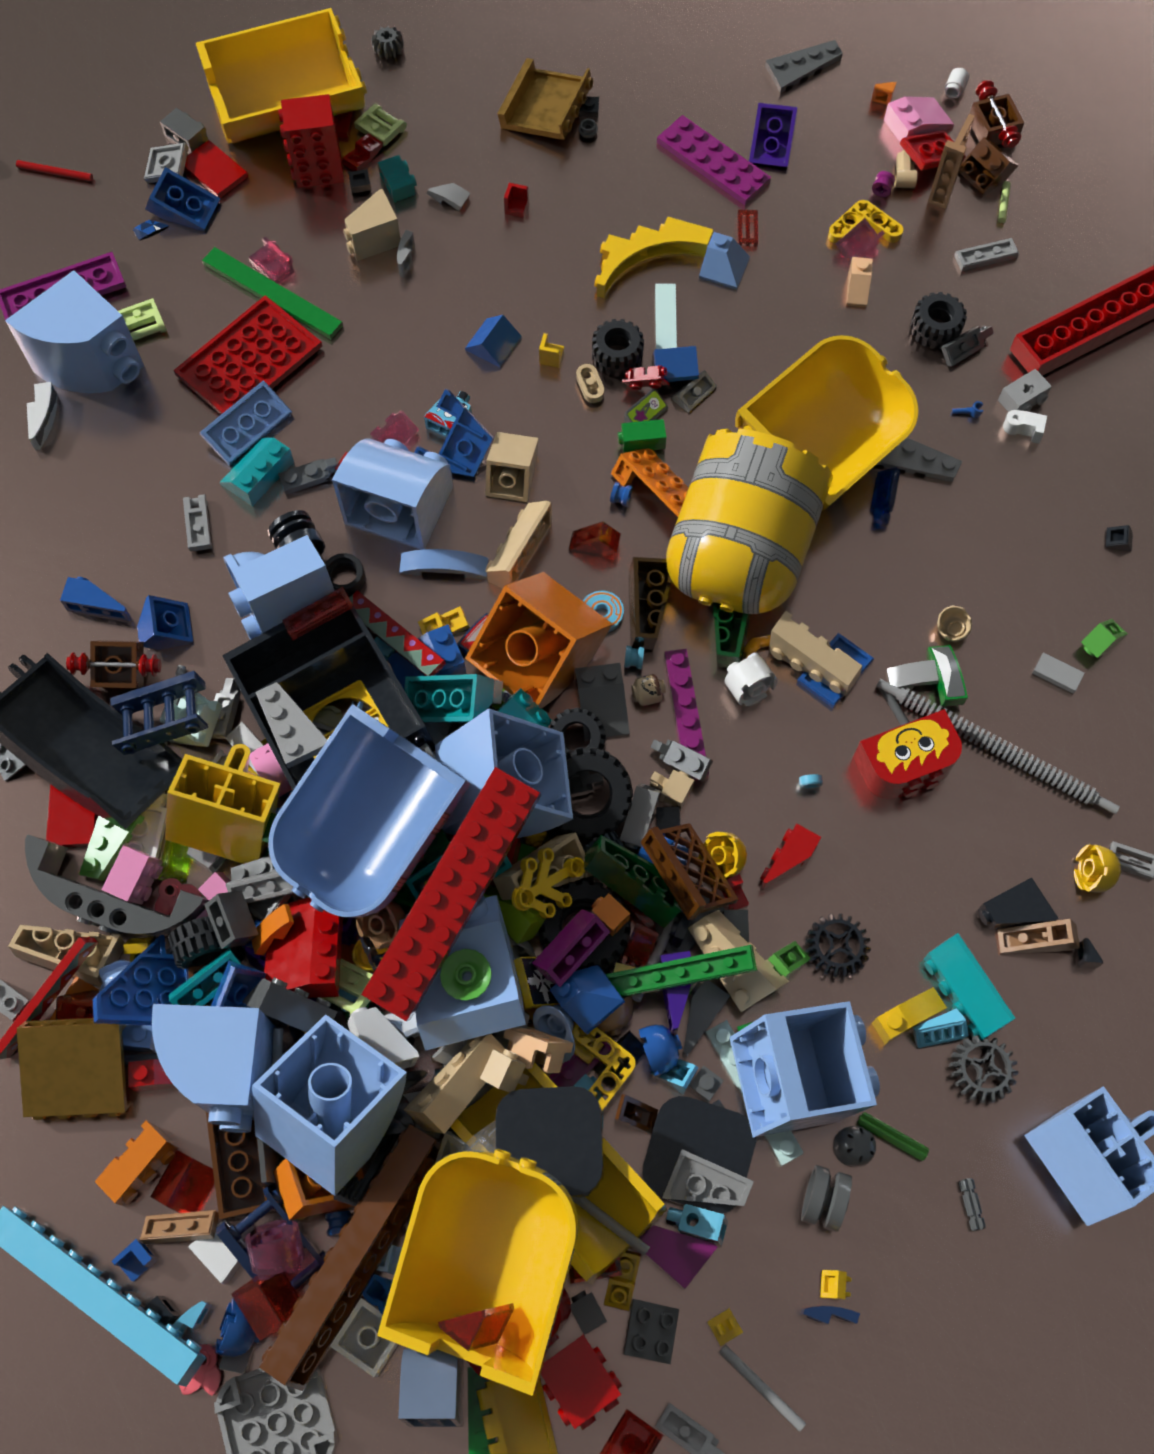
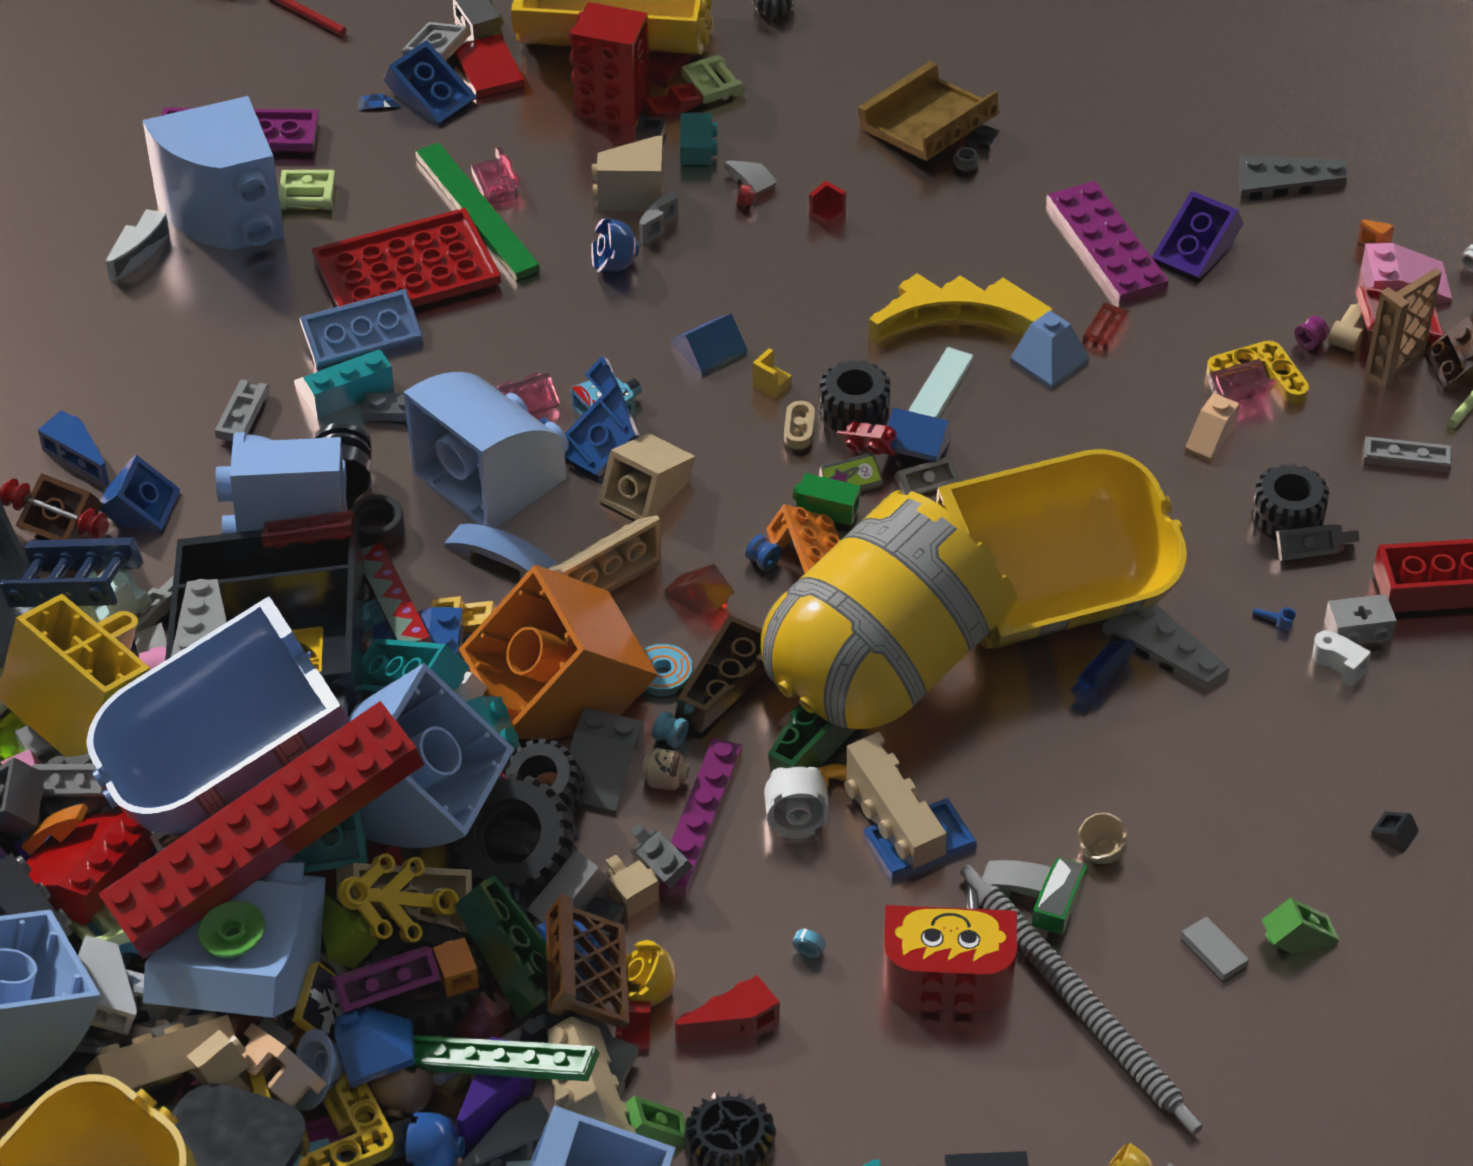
camera: 25 degrees right, 20 degrees down
none -> blue cylinder [591,218,639,273]
none -> red plate [735,184,756,210]

